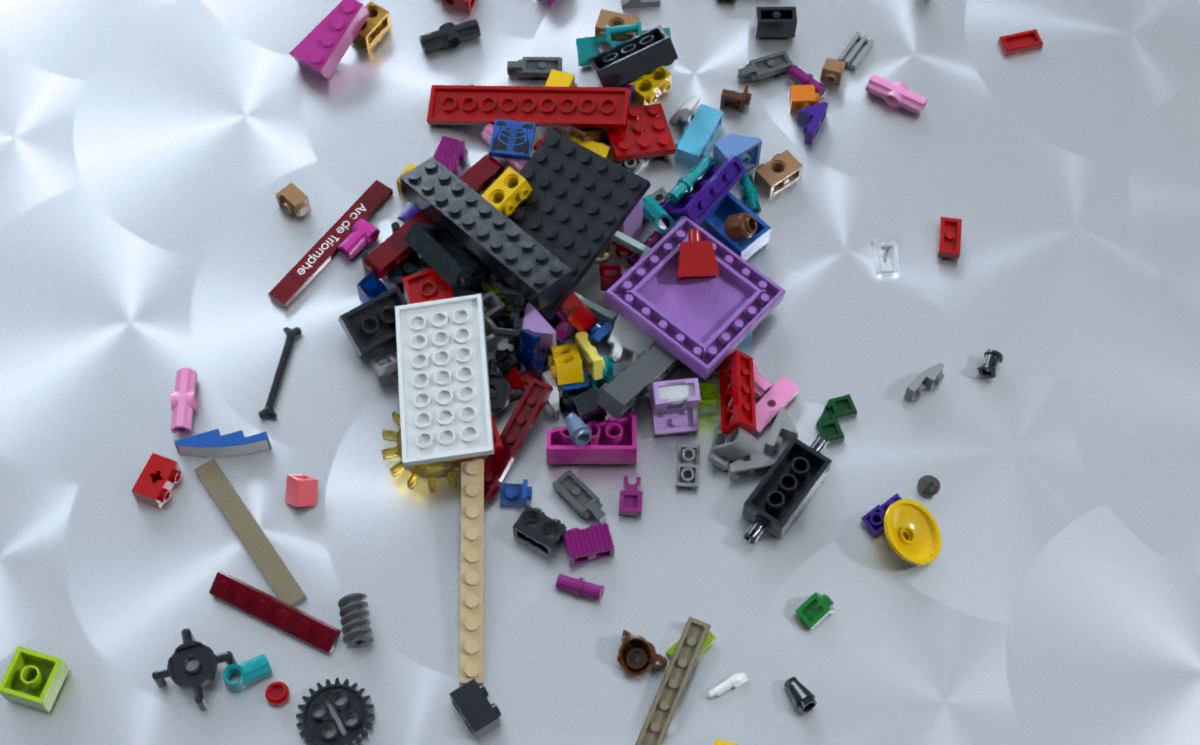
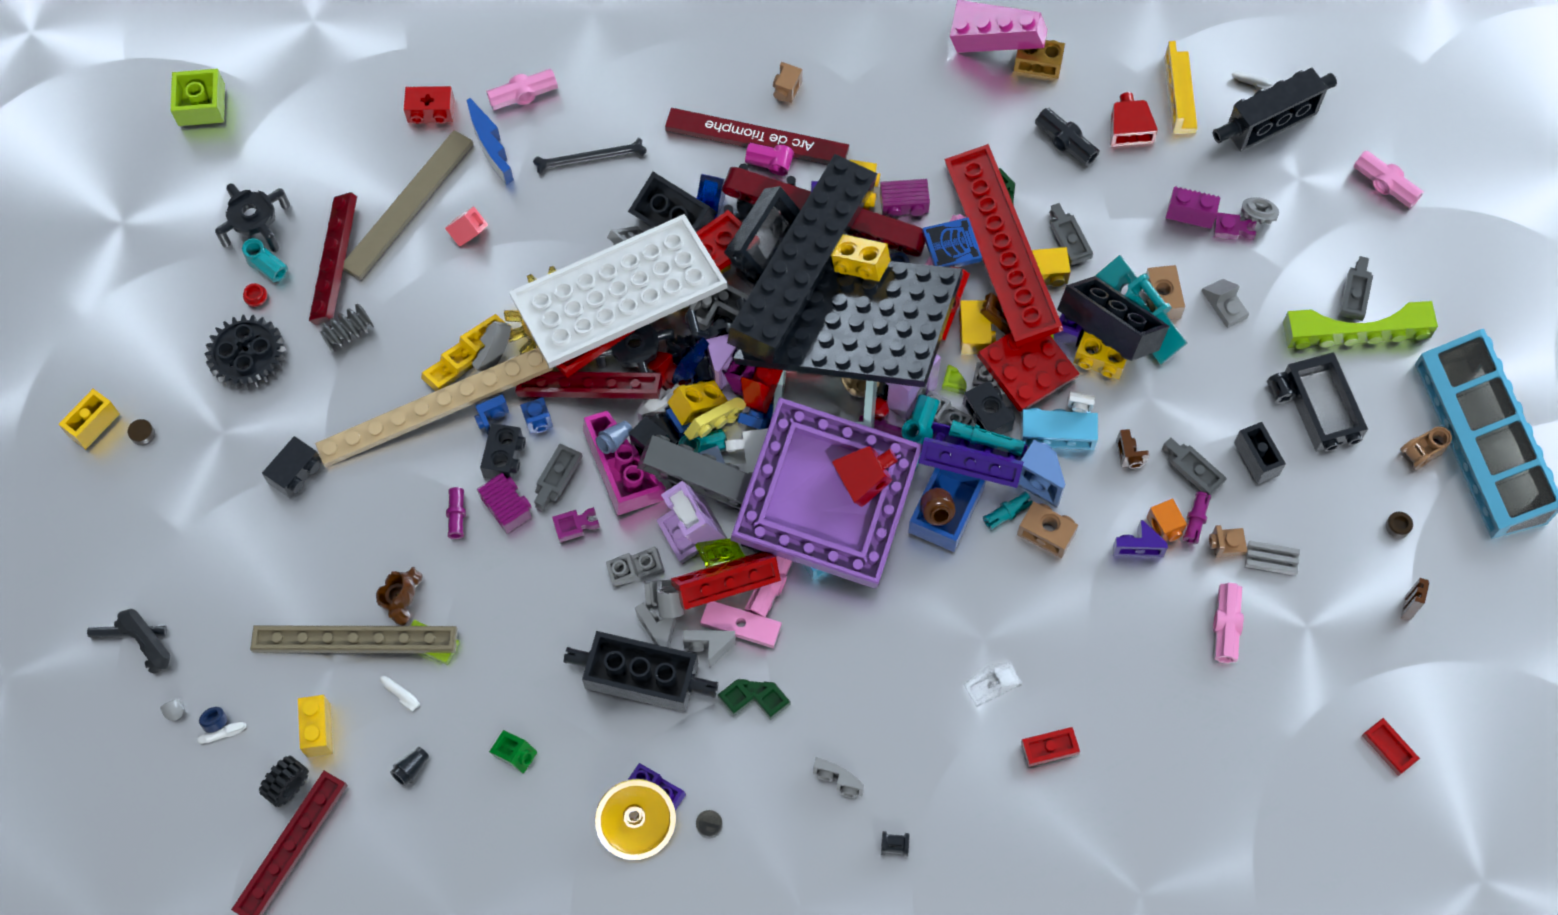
camera: 70 degrees right, 5 degrees up
dark red slope [599,265,622,291] -> none
none -> yellow slope [421,314,512,391]
none -> light grey slope [472,321,512,371]
none -> blue bracket [474,394,509,435]
none -> black brick [962,380,1015,435]

